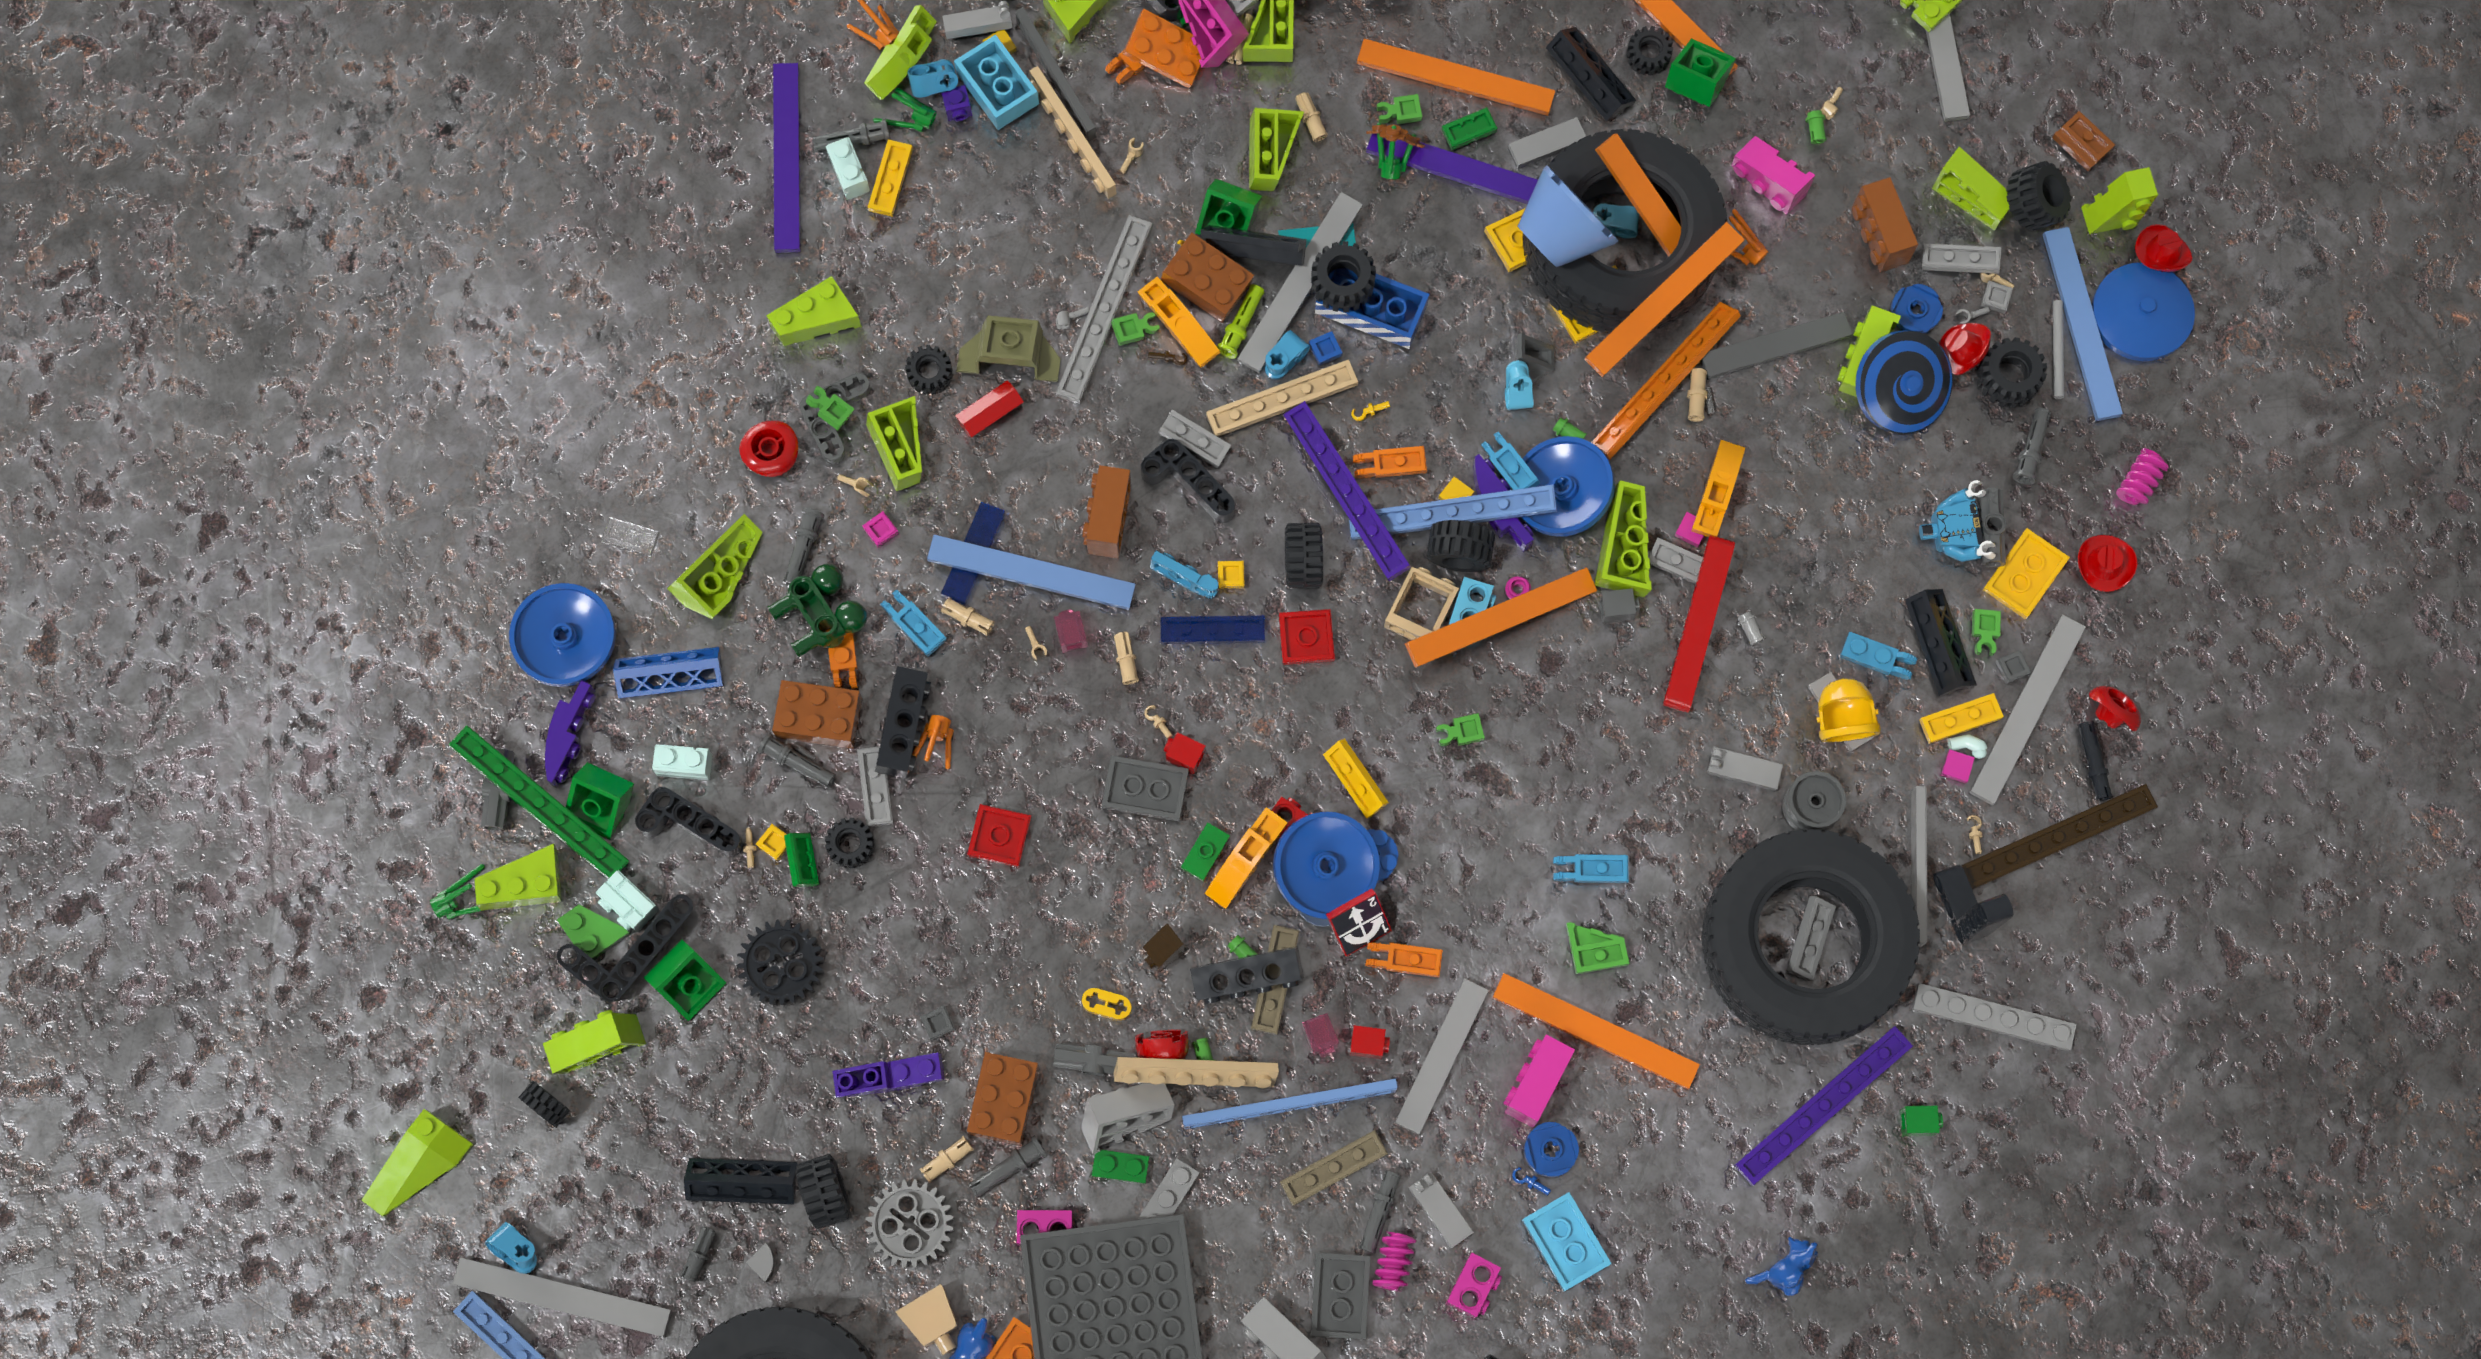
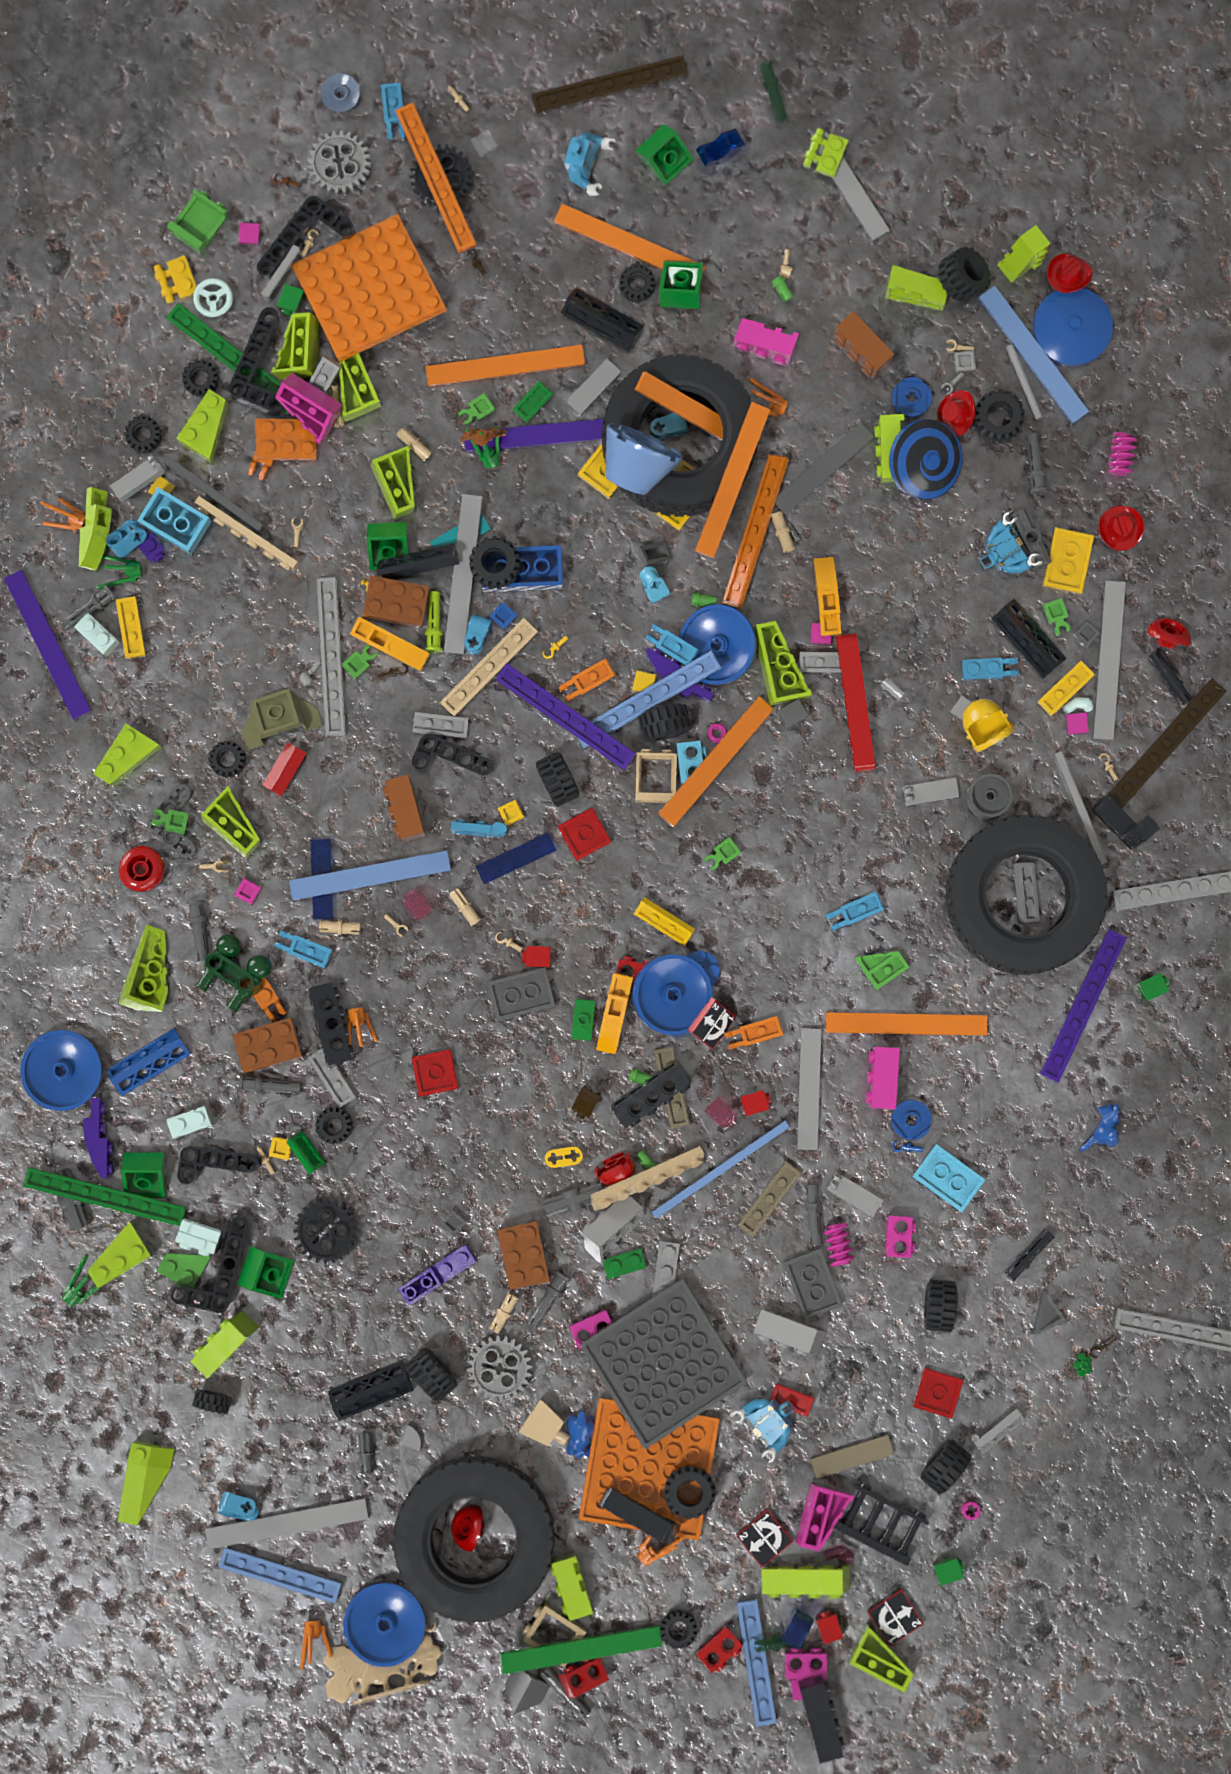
camera: 20 degrees left, 10 degrees up
light grey tile [1922,243,2001,274] -> none
dark orange plate [2052,111,2115,171] -> none

